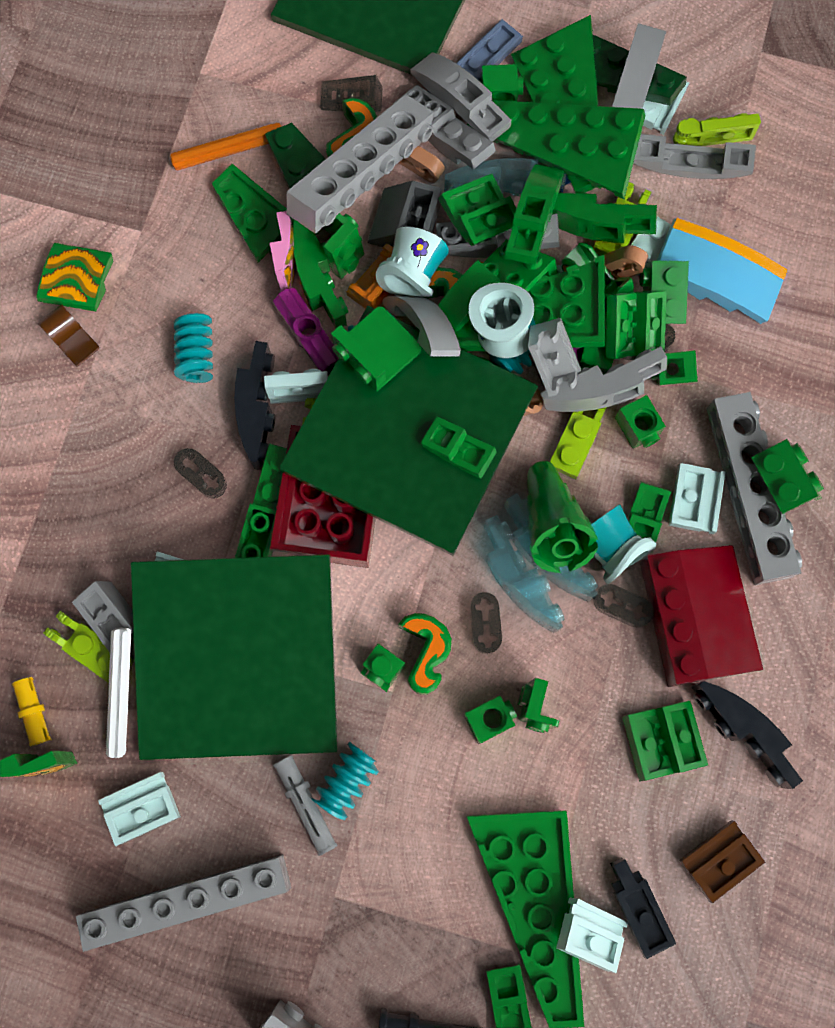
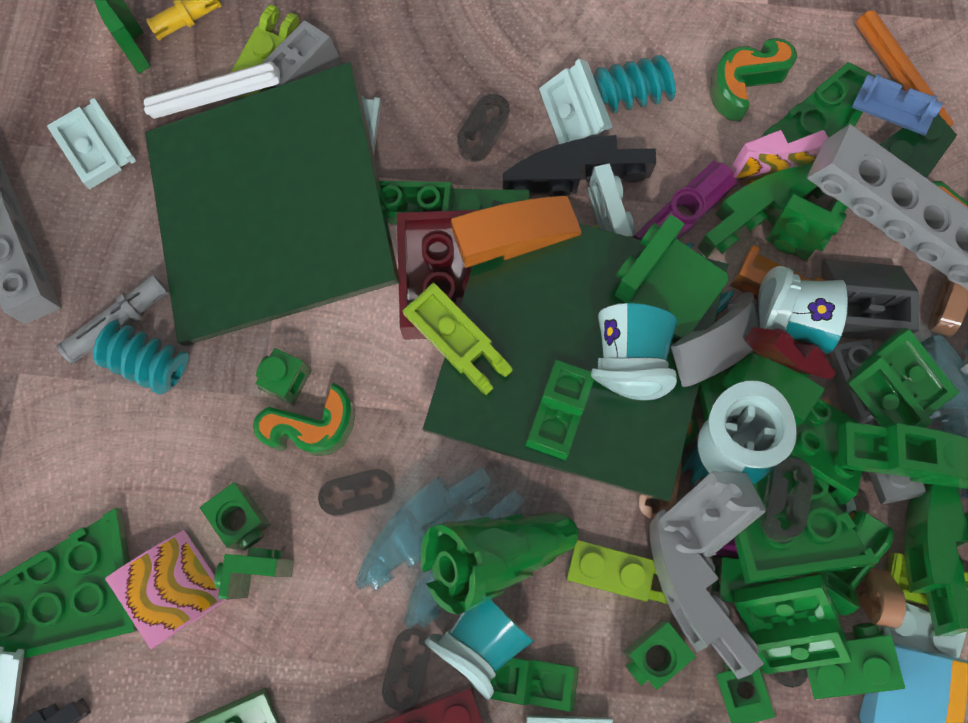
camera: 80 degrees right, 0 degrees up
none -> slope [105,530,226,649]
none -> lime hinge [403,283,513,395]
none -> orange slope [451,196,582,268]
none -> light aqua plate [539,59,613,144]
none -> hat [591,303,678,400]
none -> green animal [710,38,797,122]
none -> dark red slope [744,327,836,379]
none -> clear smoke beam [760,457,814,543]
none -> medium blue hinge [852,73,943,136]

